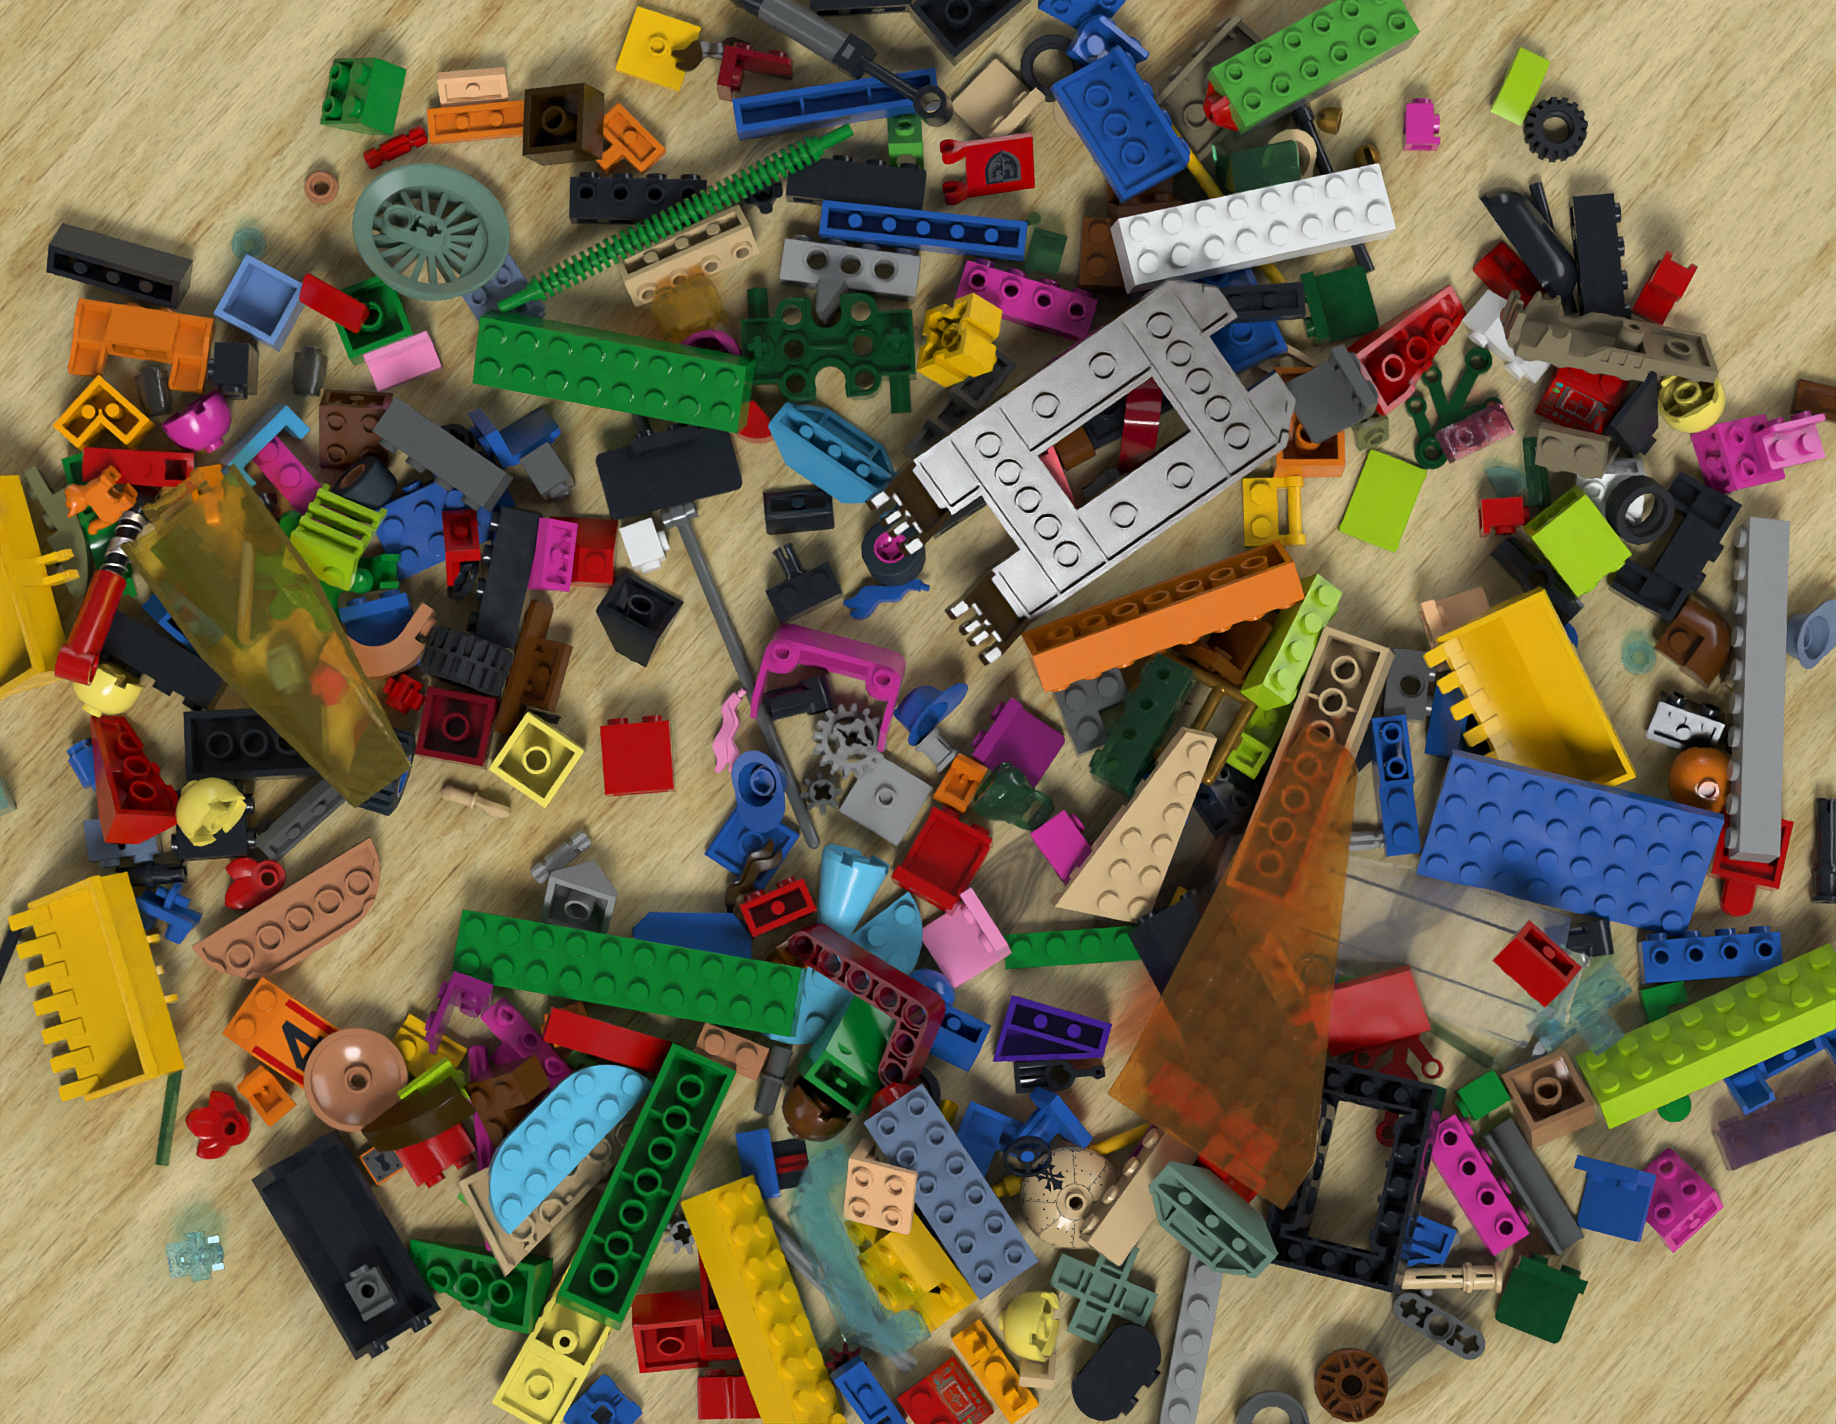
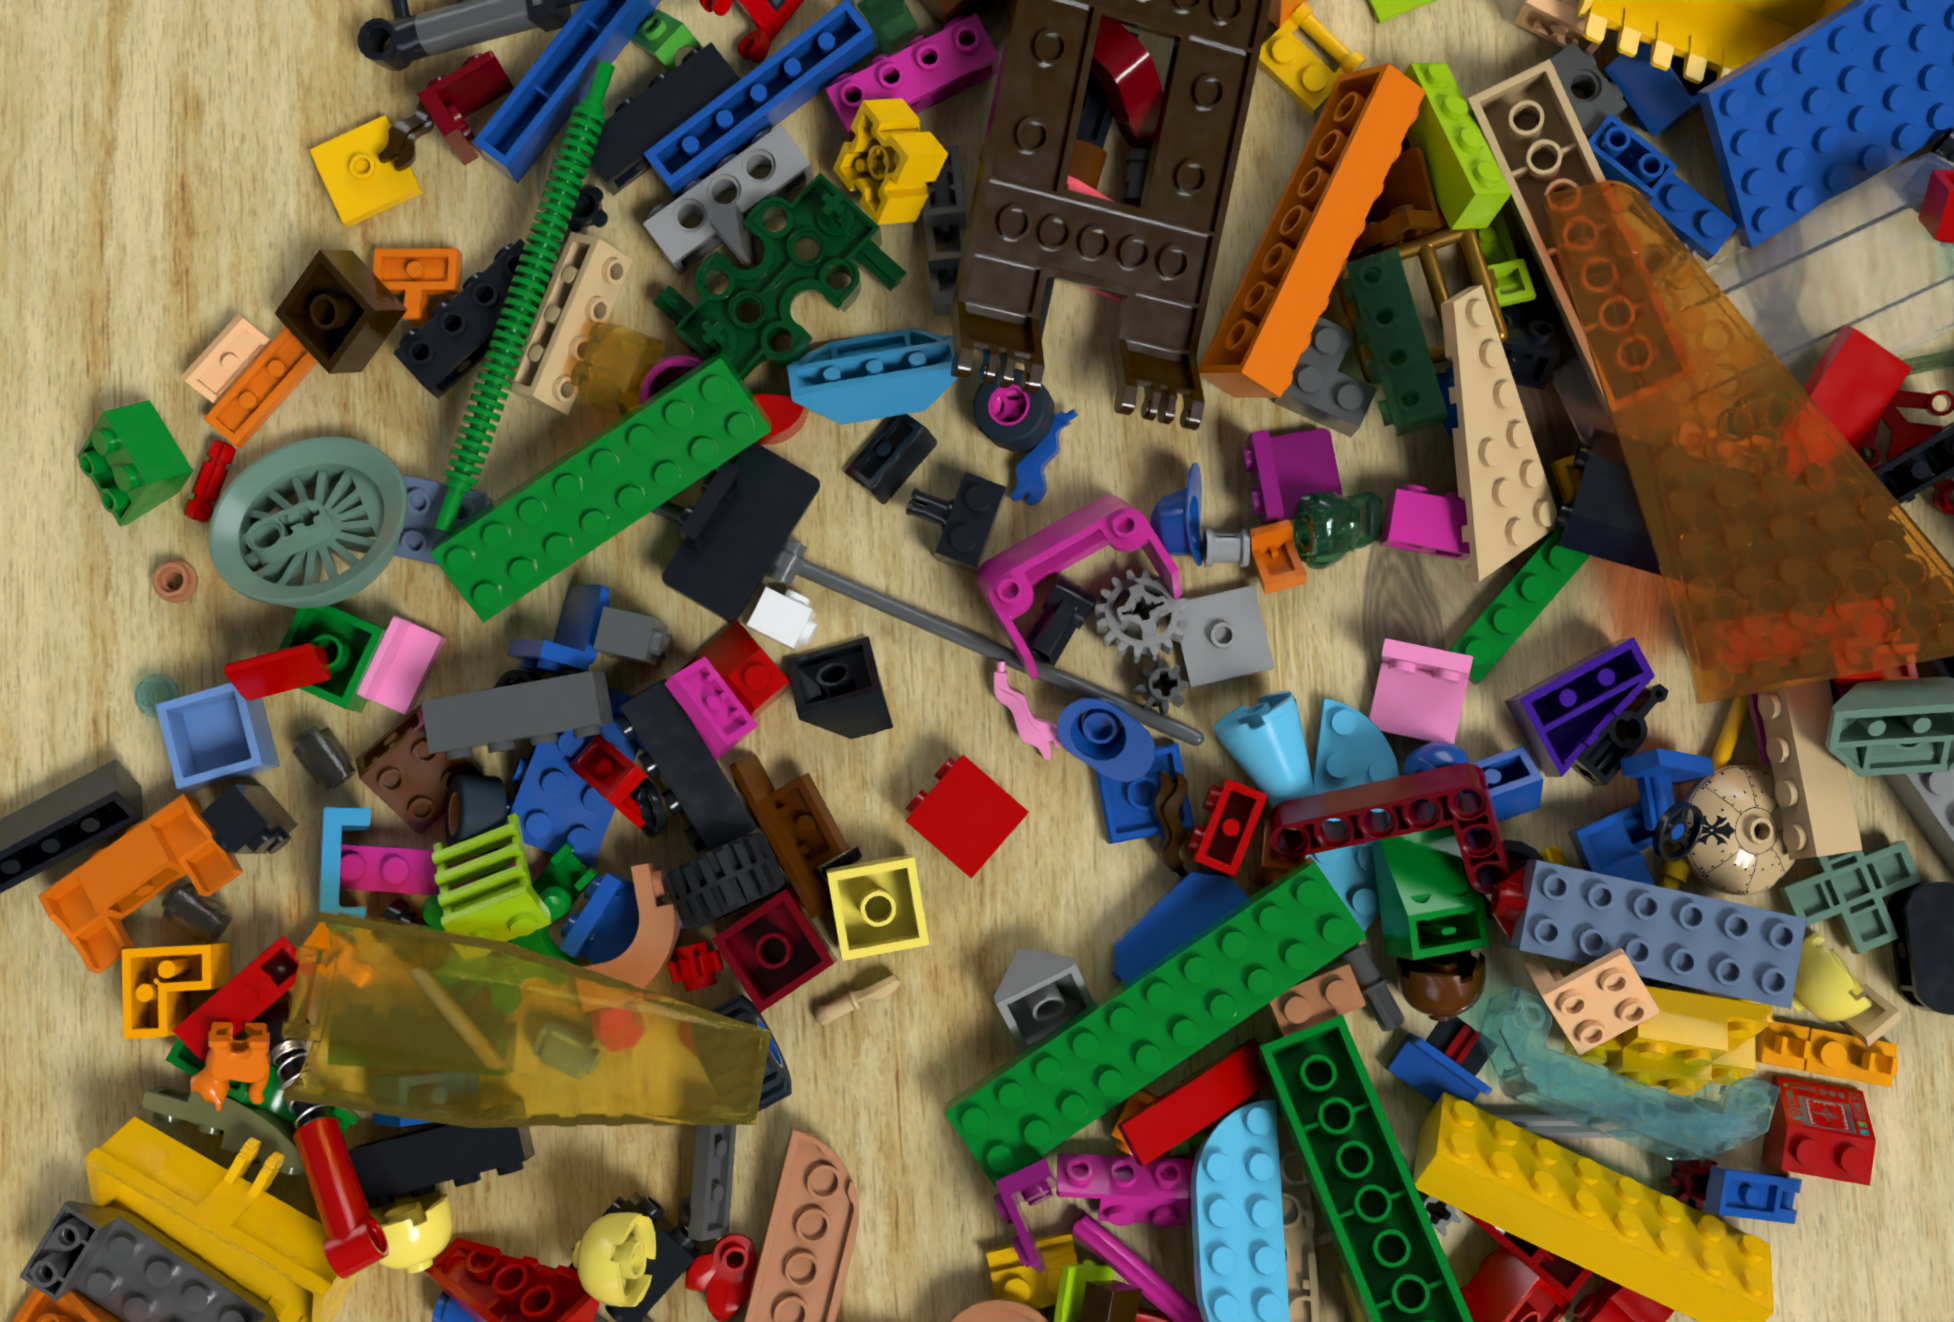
camera: 45 degrees left, 0 degrees up
dark pink cylinder [161,390,232,453] -> none
black brick [183,705,330,782] -> none
reddish brown brick [464,1054,551,1147] -> none
light grey axle [530,831,592,884] -> none
red panel [891,806,993,916] -> none

